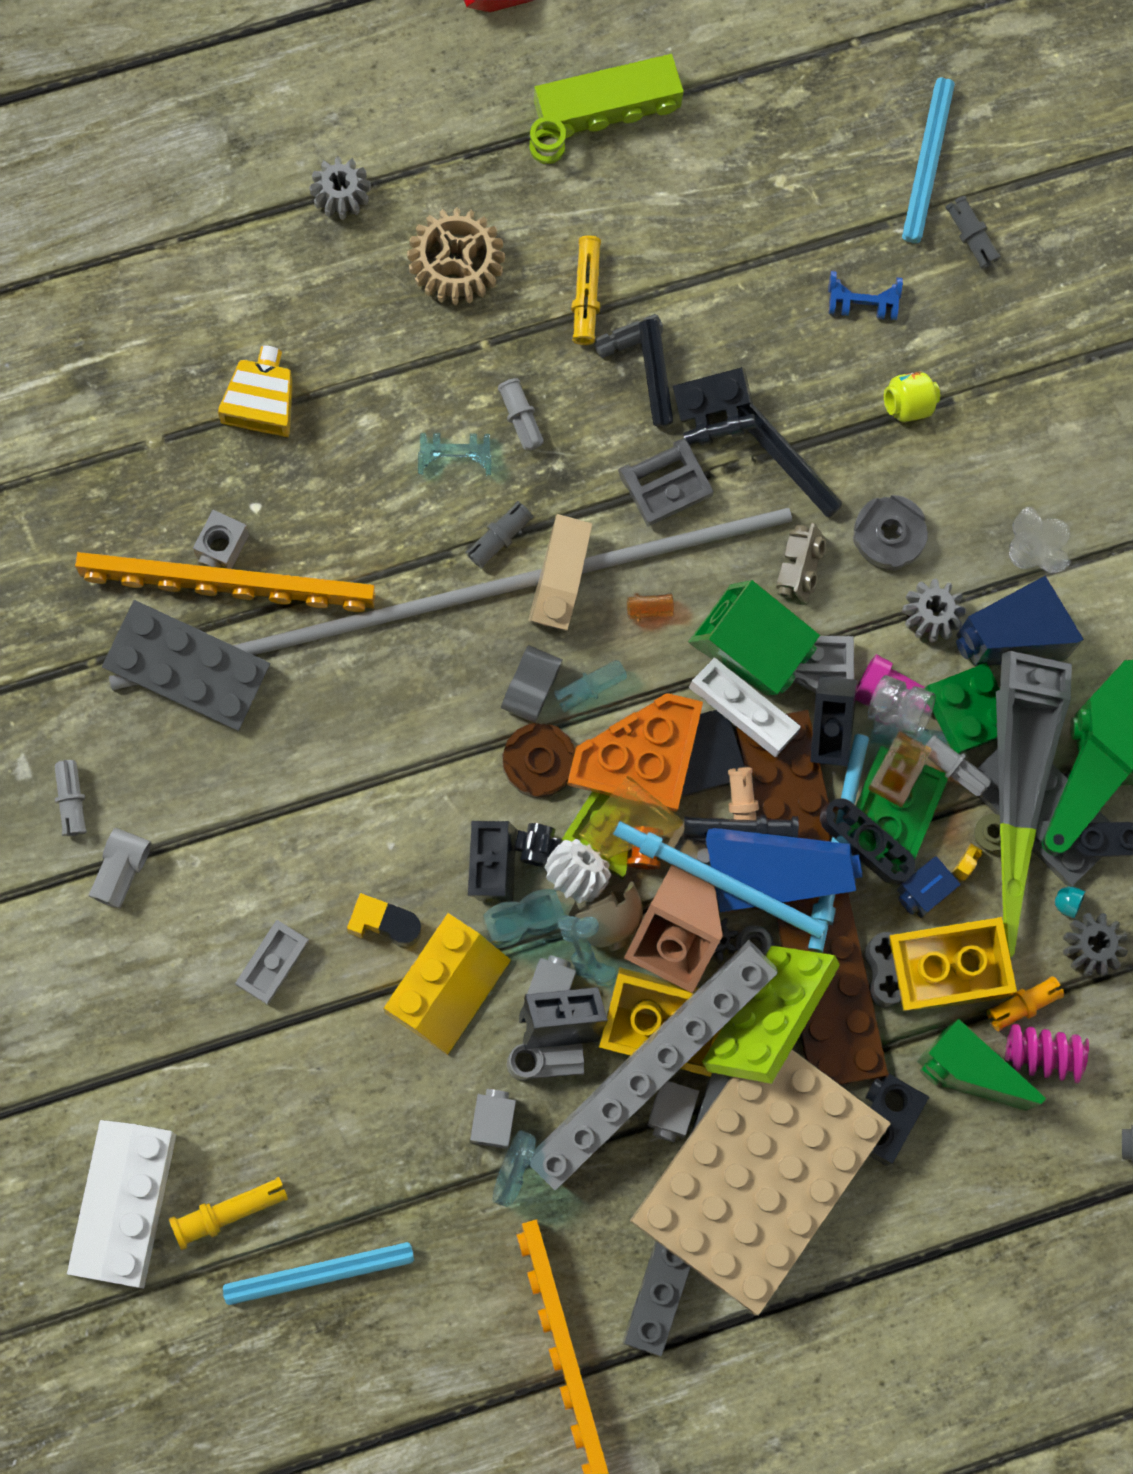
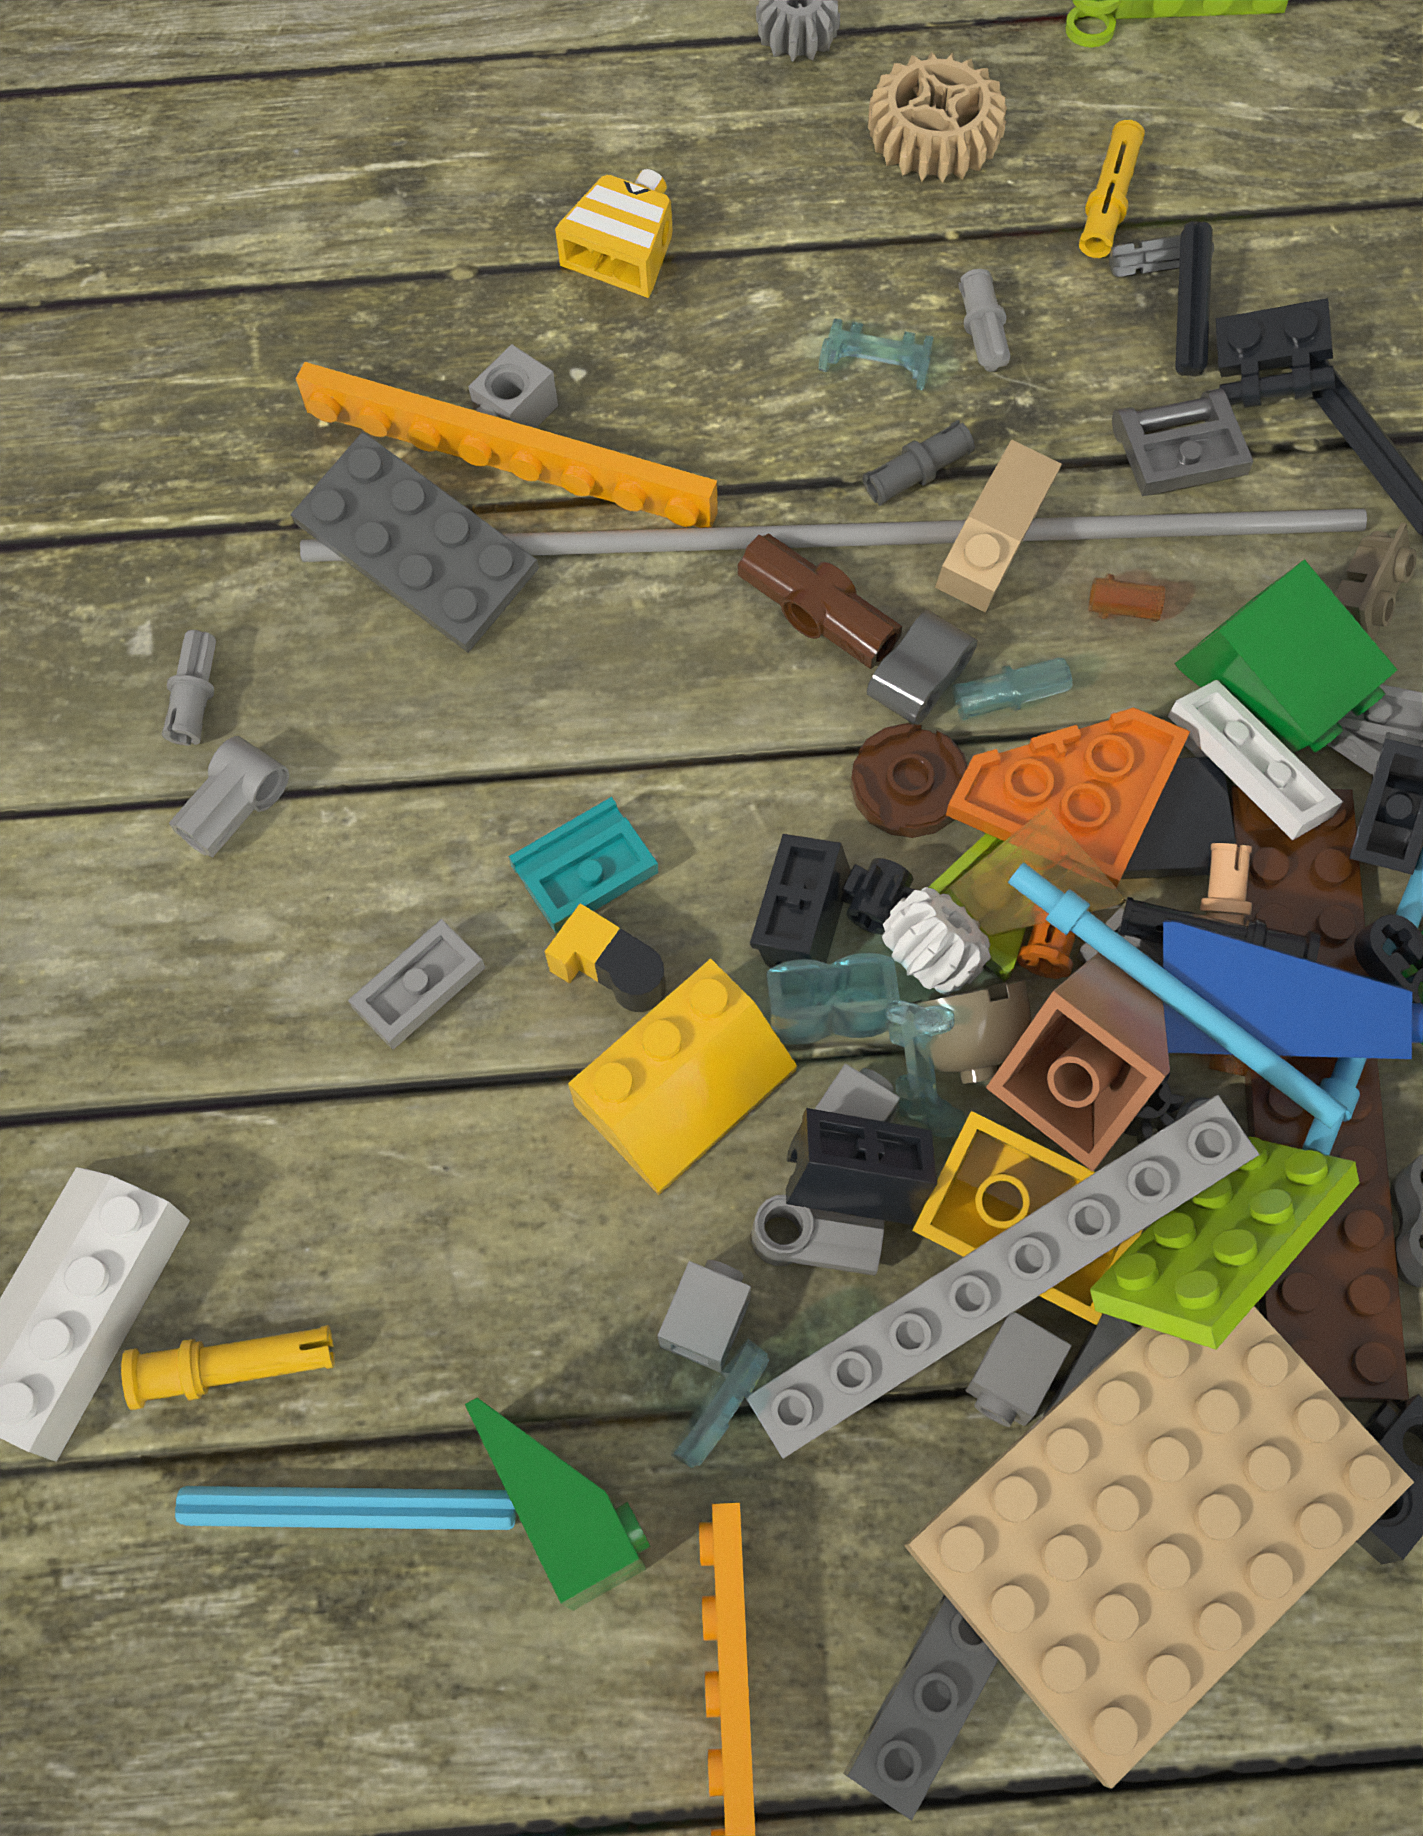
camera: 25 degrees right, 10 degrees down
none -> green slope [465,1397,651,1611]
none -> teal plate [508,797,659,933]
none -> reddish brown piece [738,533,902,669]

